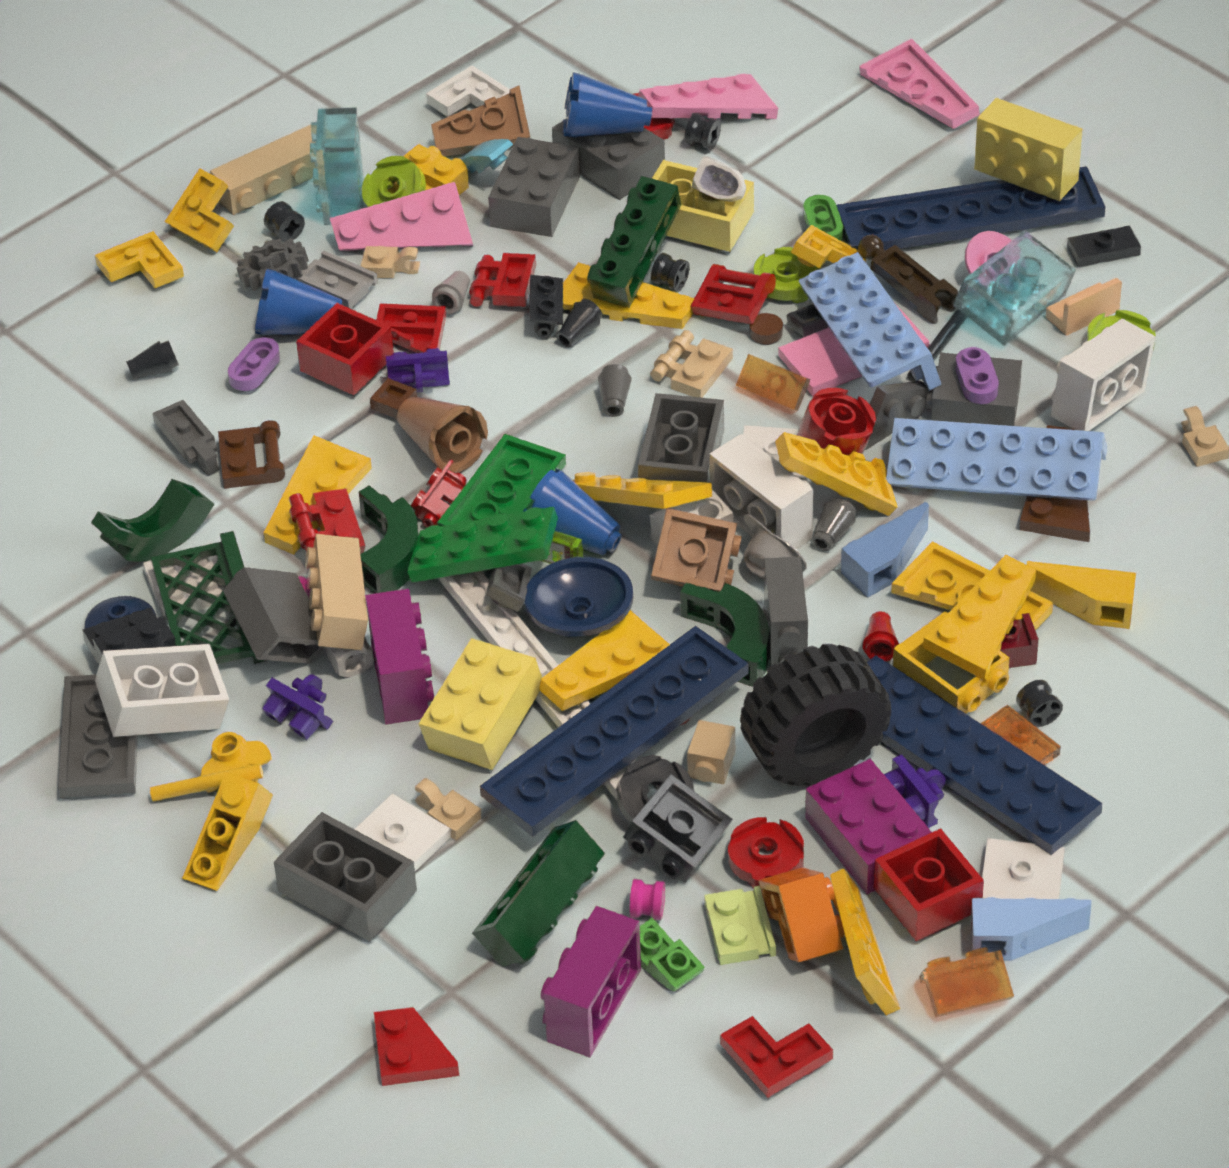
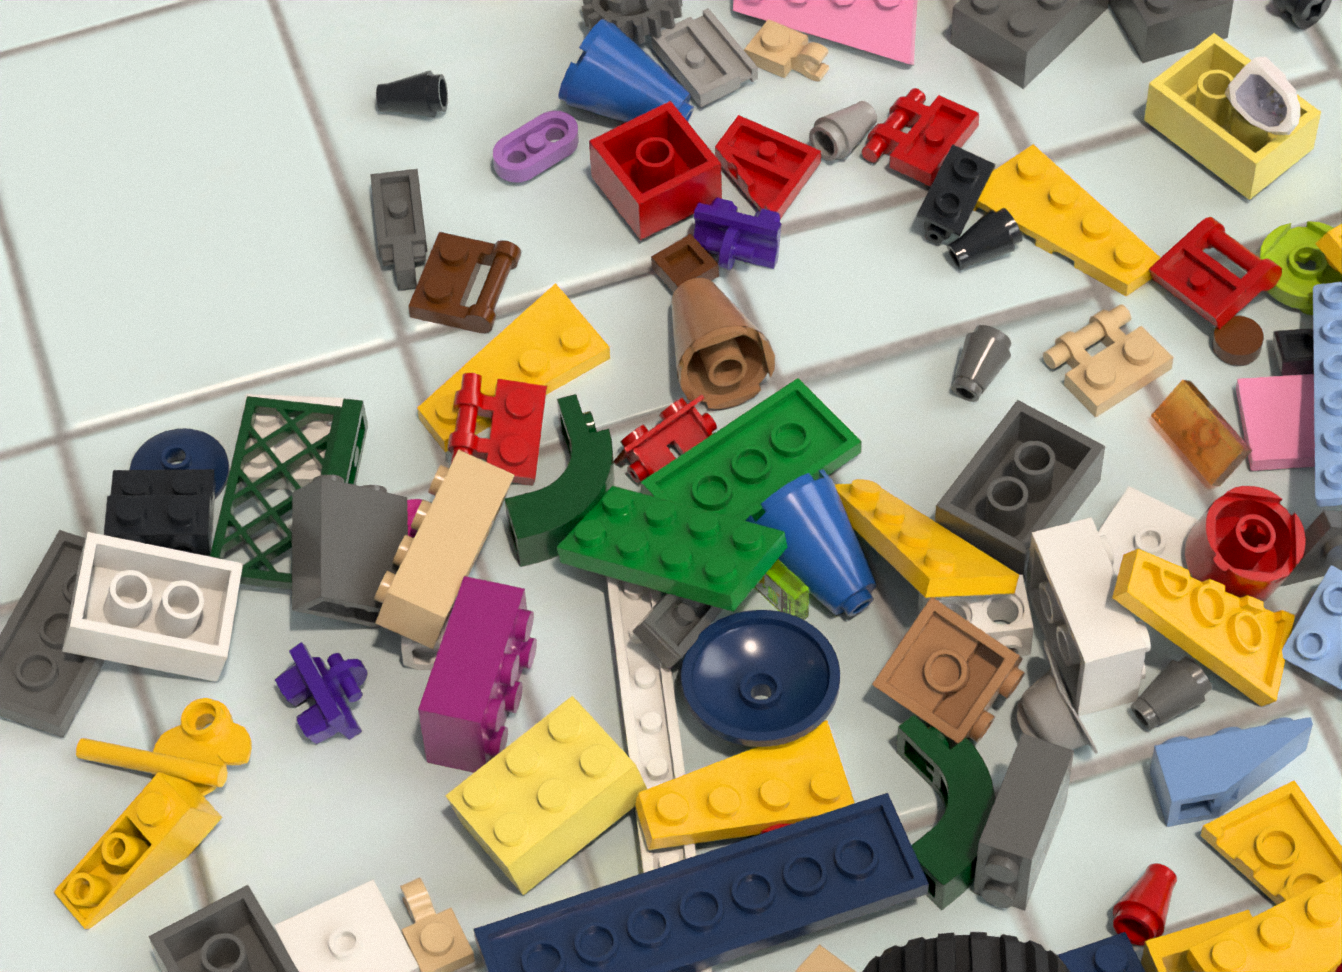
camera: 25 degrees right, 10 degrees up
dark green arch [91,479,214,562] -> none
dark green brick [587,176,681,308] -> none
black wheel [651,253,690,292] -> none

